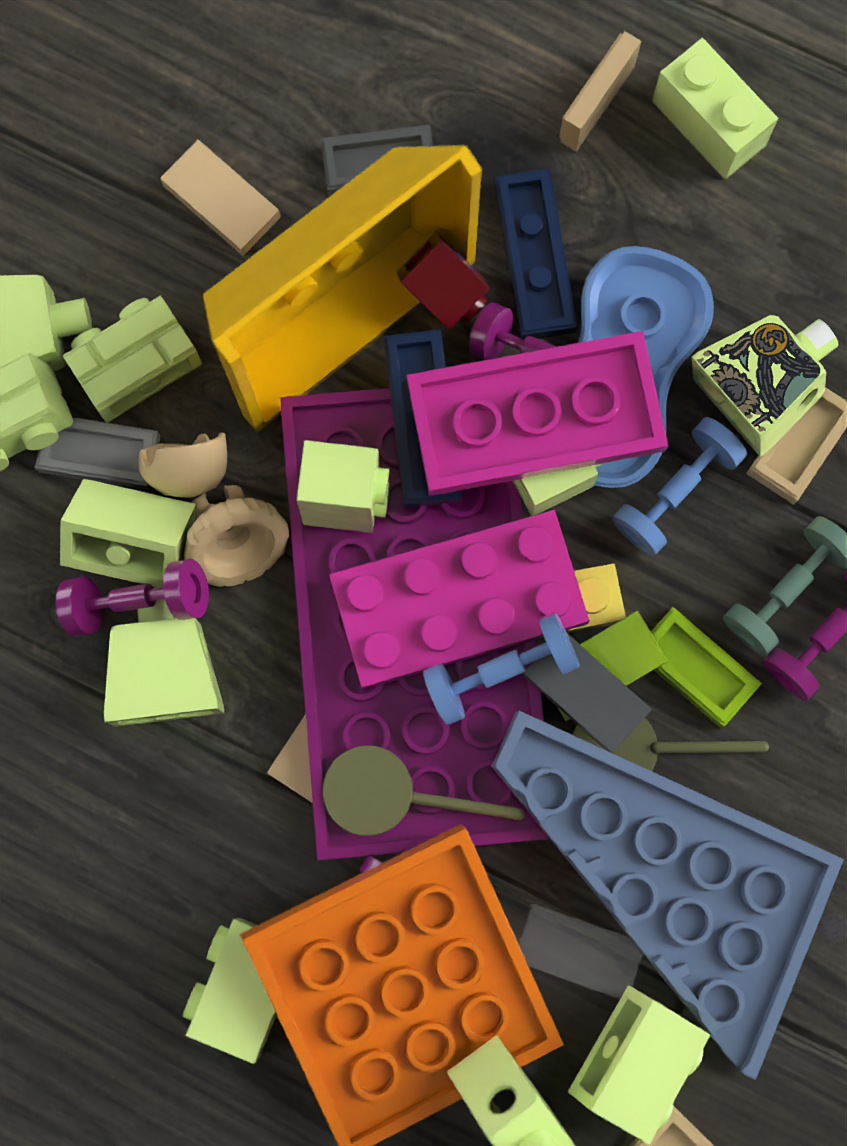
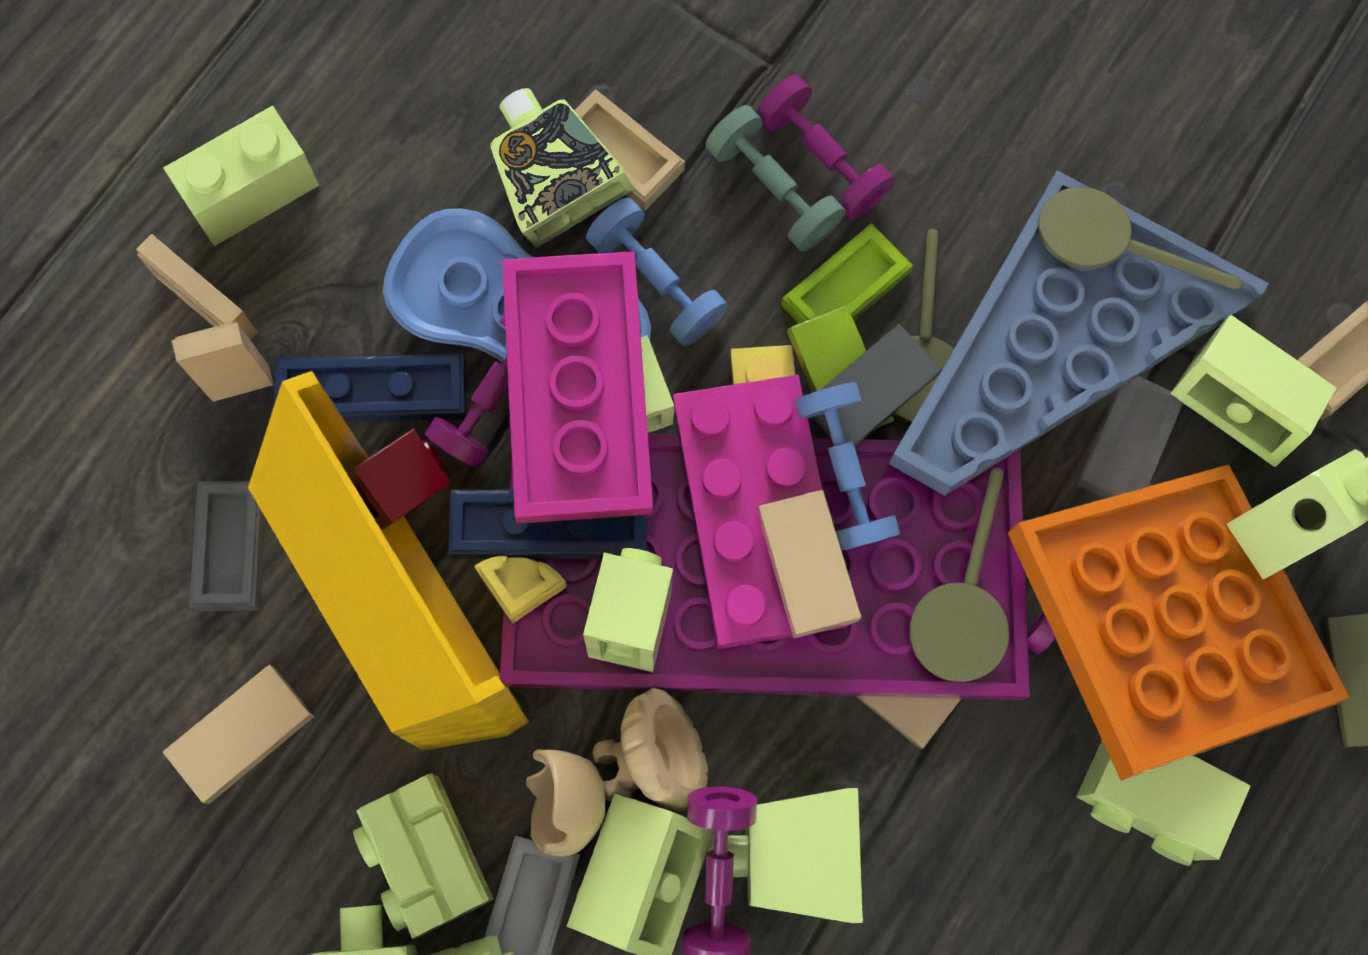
camera: 90 degrees left, 5 degrees down
none -> tan tile [172,322,274,402]
none -> light yellow tile [474,556,567,624]
none -> tan tile [757,490,861,638]
none -> olive piece [1038,187,1242,290]

